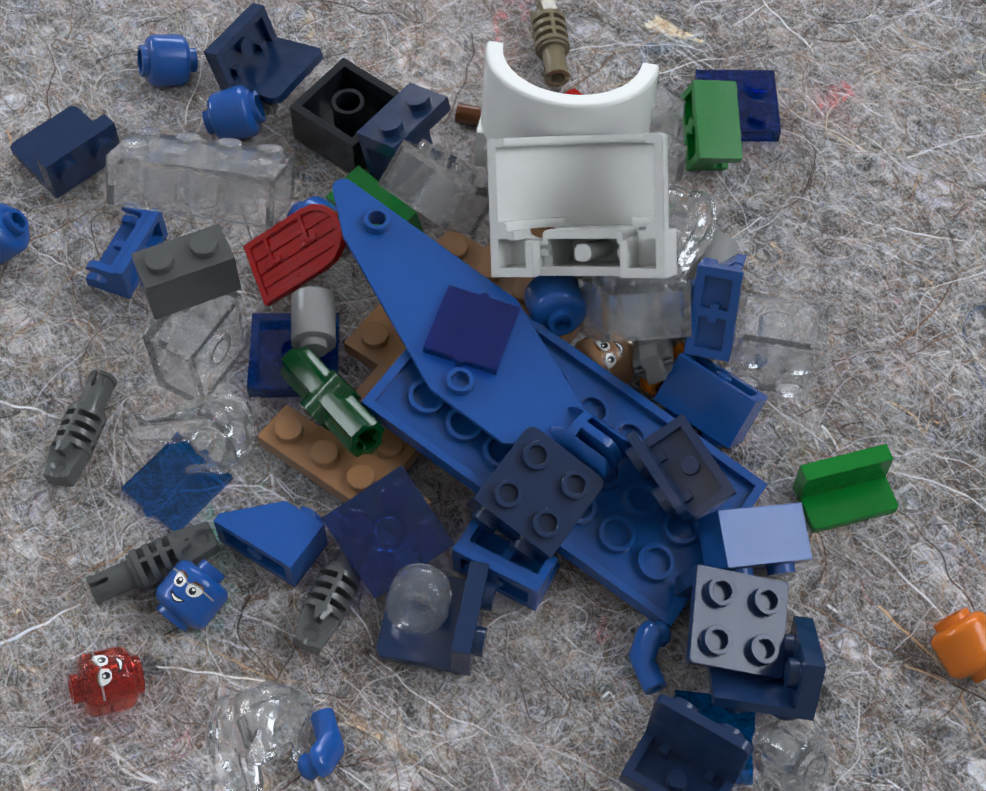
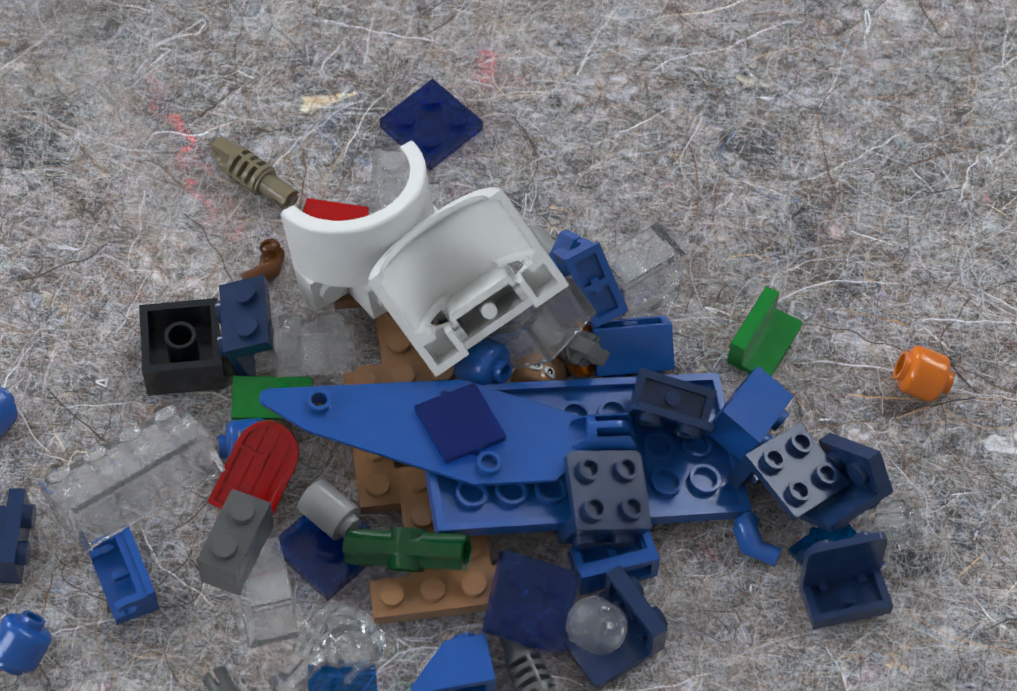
camera: 45 degrees left, 0 degrees up
blue head [202,85,266,144] -> none
dark blue bracket [204,3,323,104] -> none
green hinge [680,80,743,172] -> none

